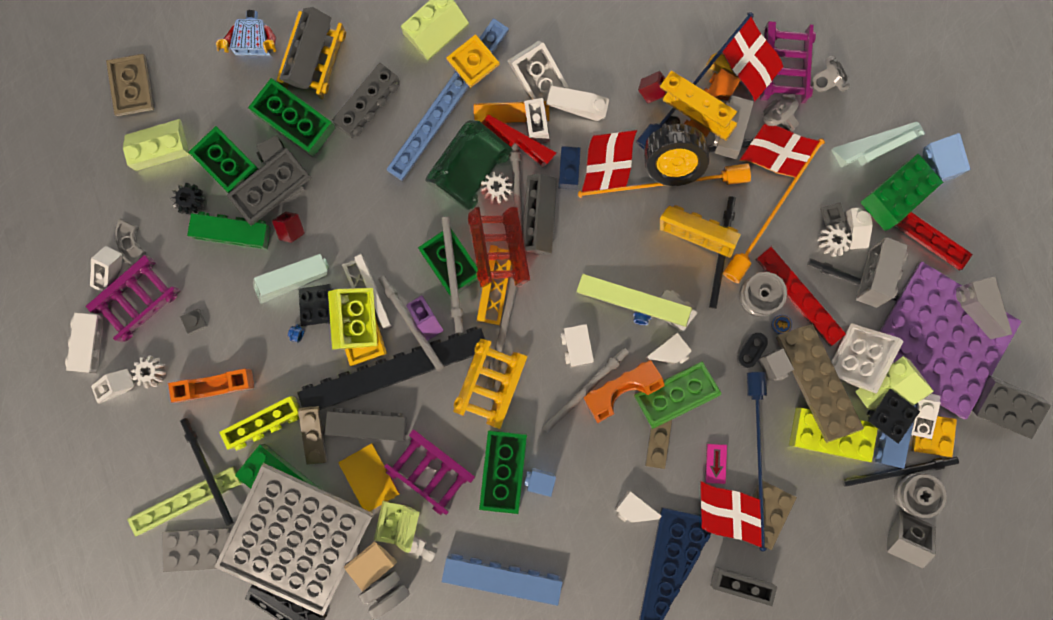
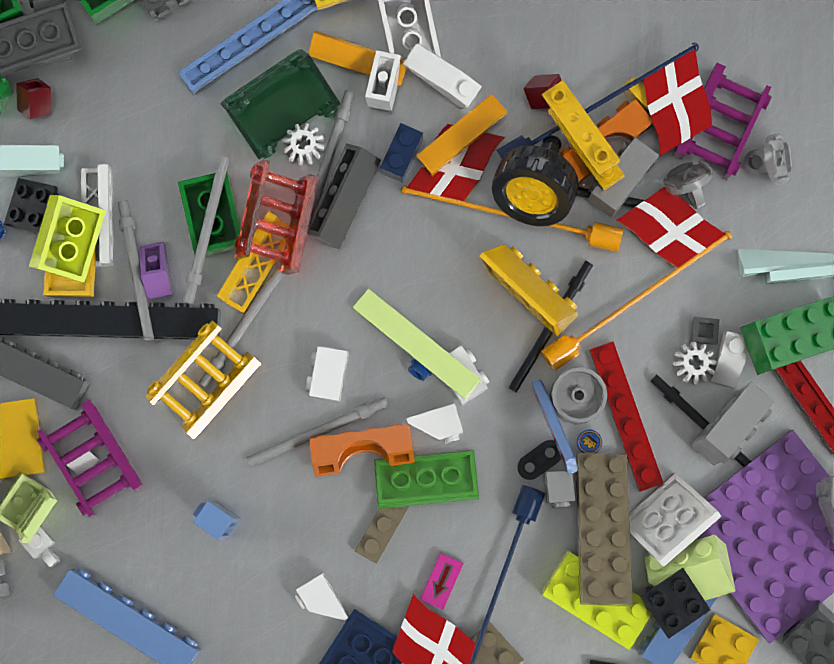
camera: 25 degrees right, 0 degrees up
green brick [479,430,527,514] -> none
red slope [482,114,556,168] -> none
white slope [911,394,940,439] -> none
none -> light orange tile [416,94,508,176]
none -> medium blue tile [532,379,577,474]

